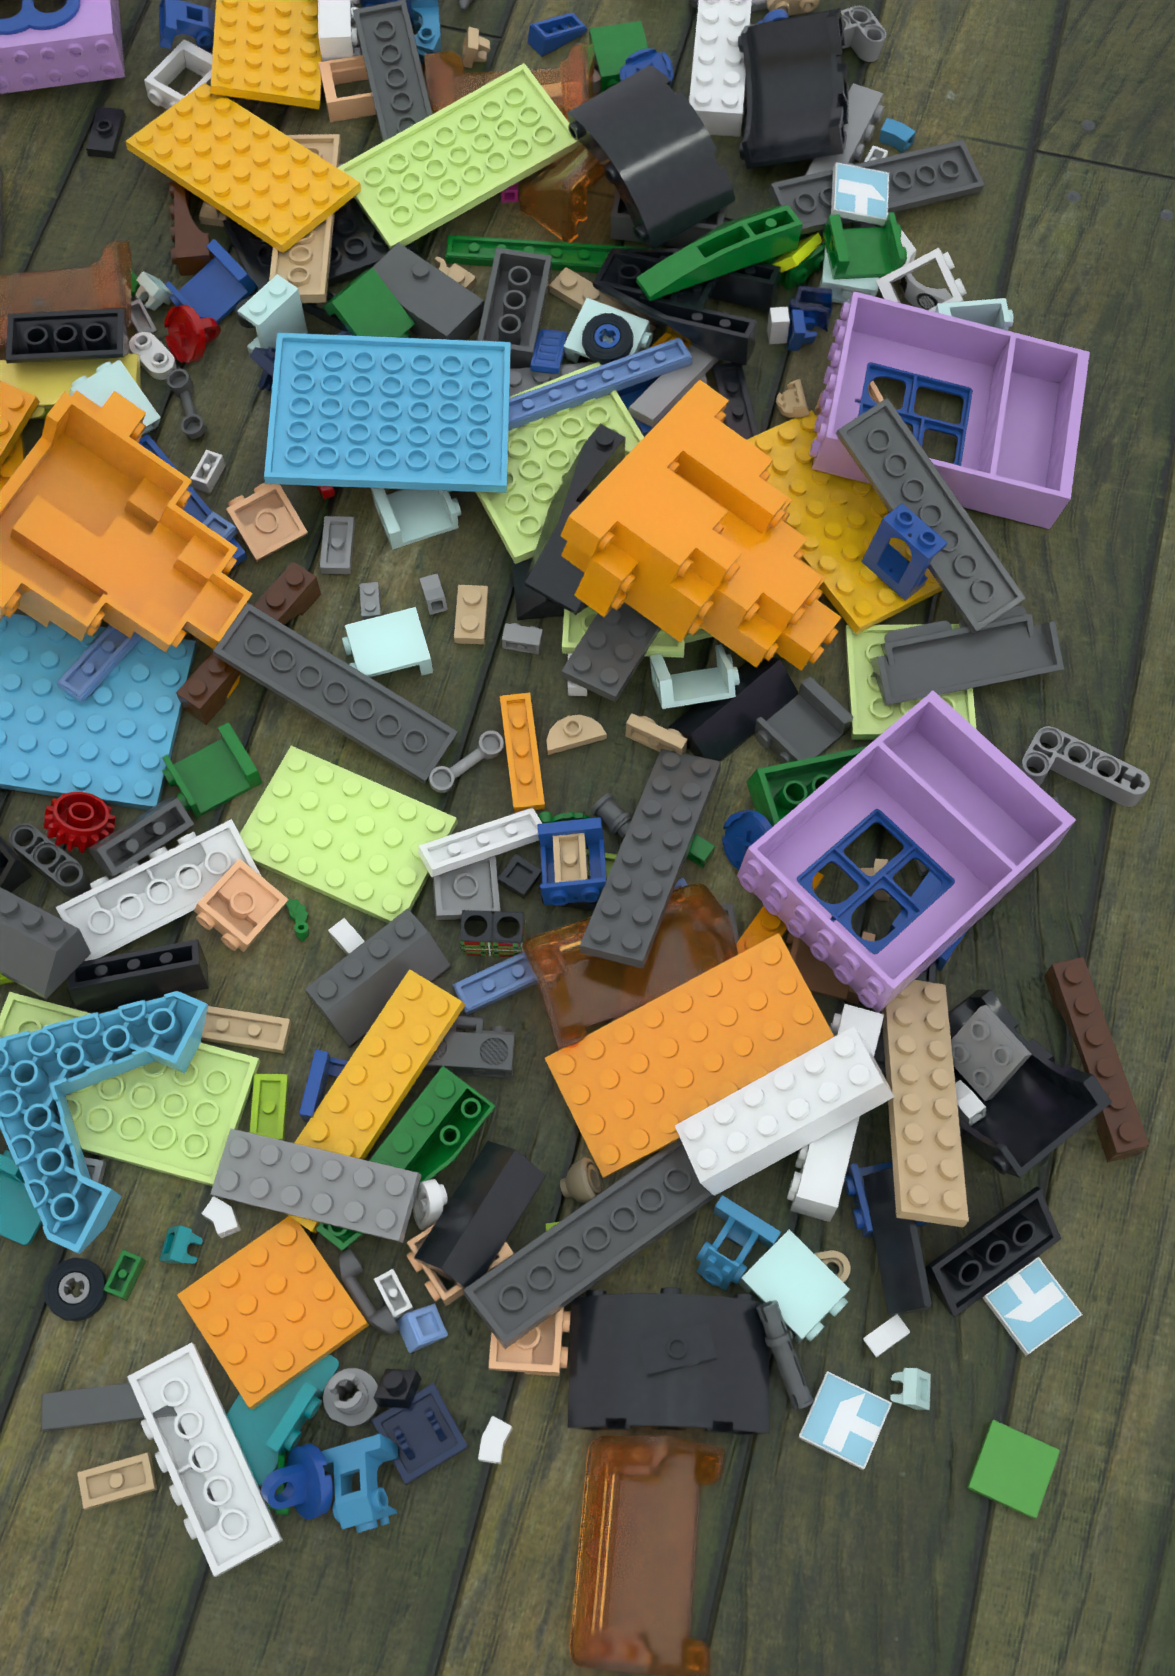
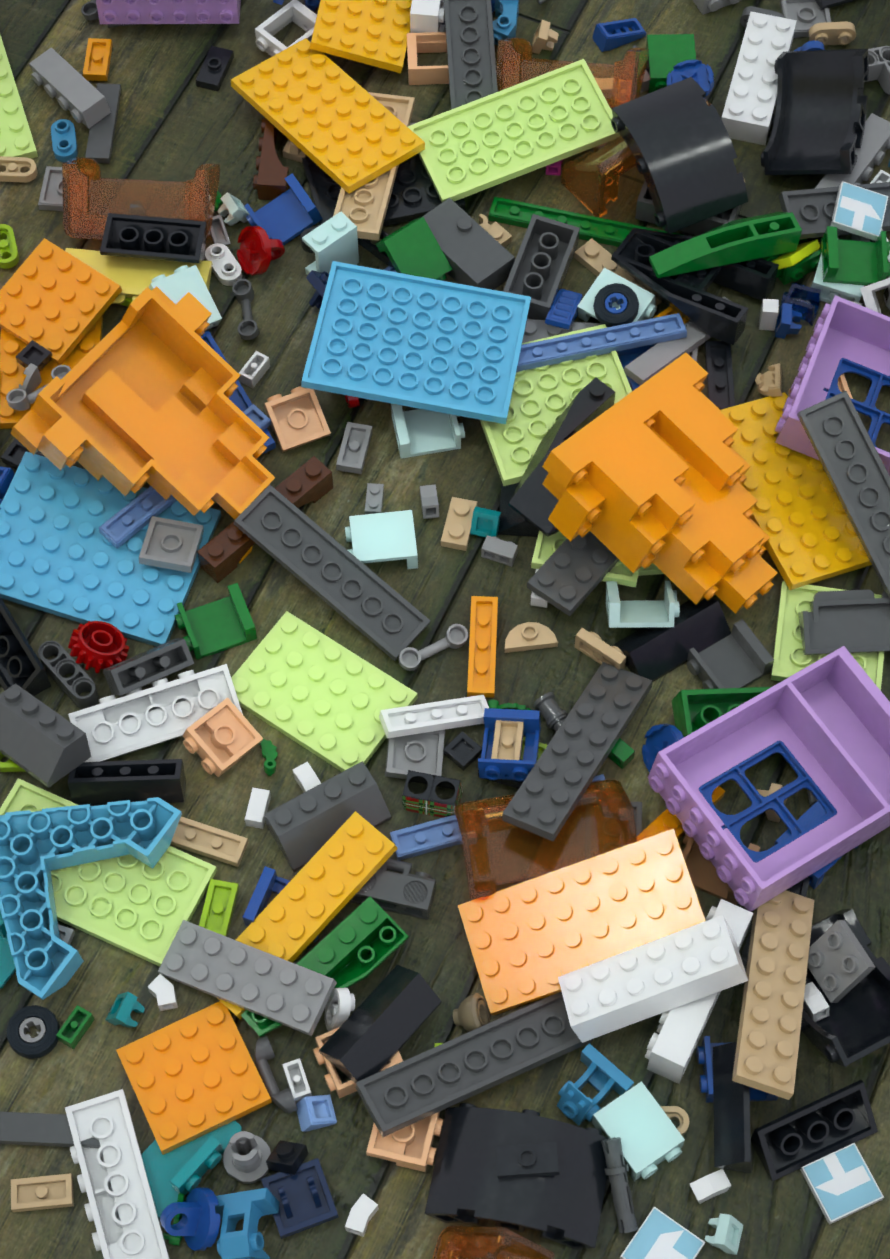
camera: 10 degrees right, 5 degrees down
blue panel [861,503,948,601] -> none
none -> light grey plate [139,516,204,573]
none -> white piece [245,788,271,829]
none -> teal tile [470,507,501,537]

